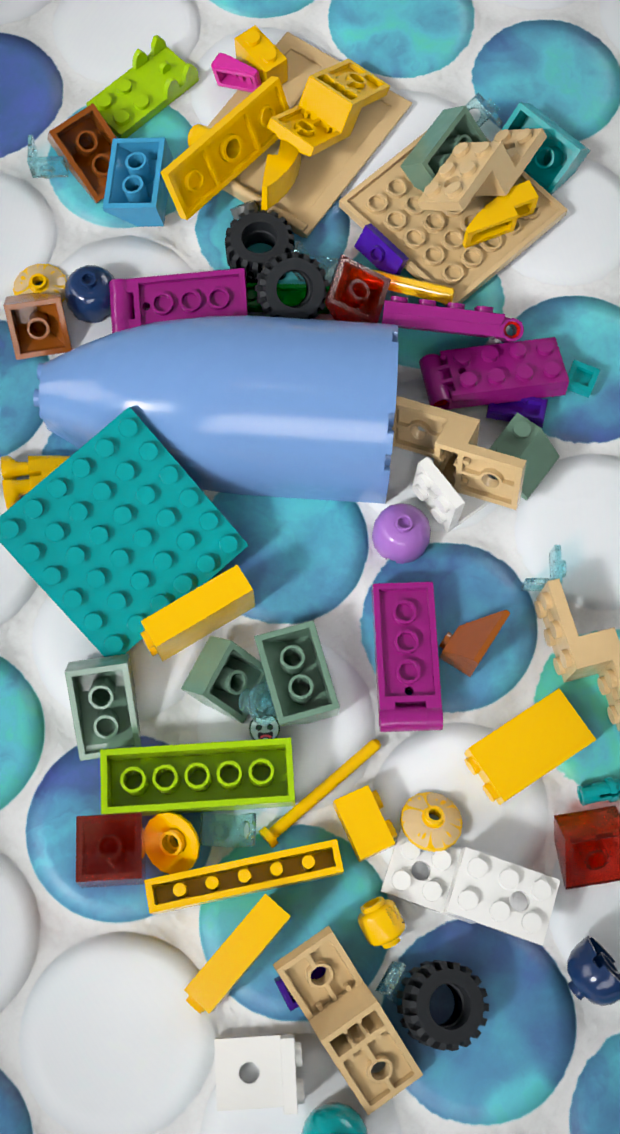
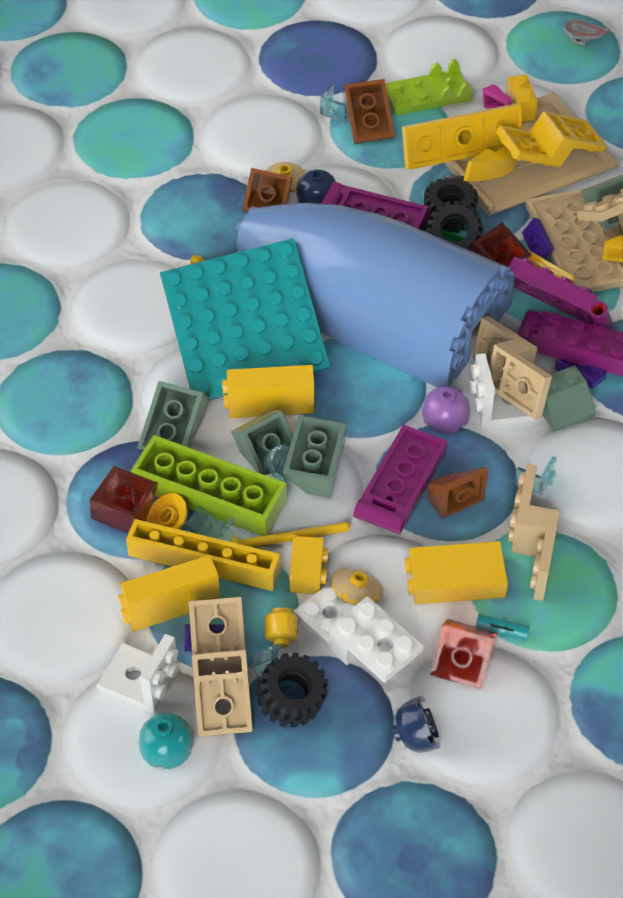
camera: 30 degrees right, 20 degrees down
dark azure slope [103,137,173,227] -> none

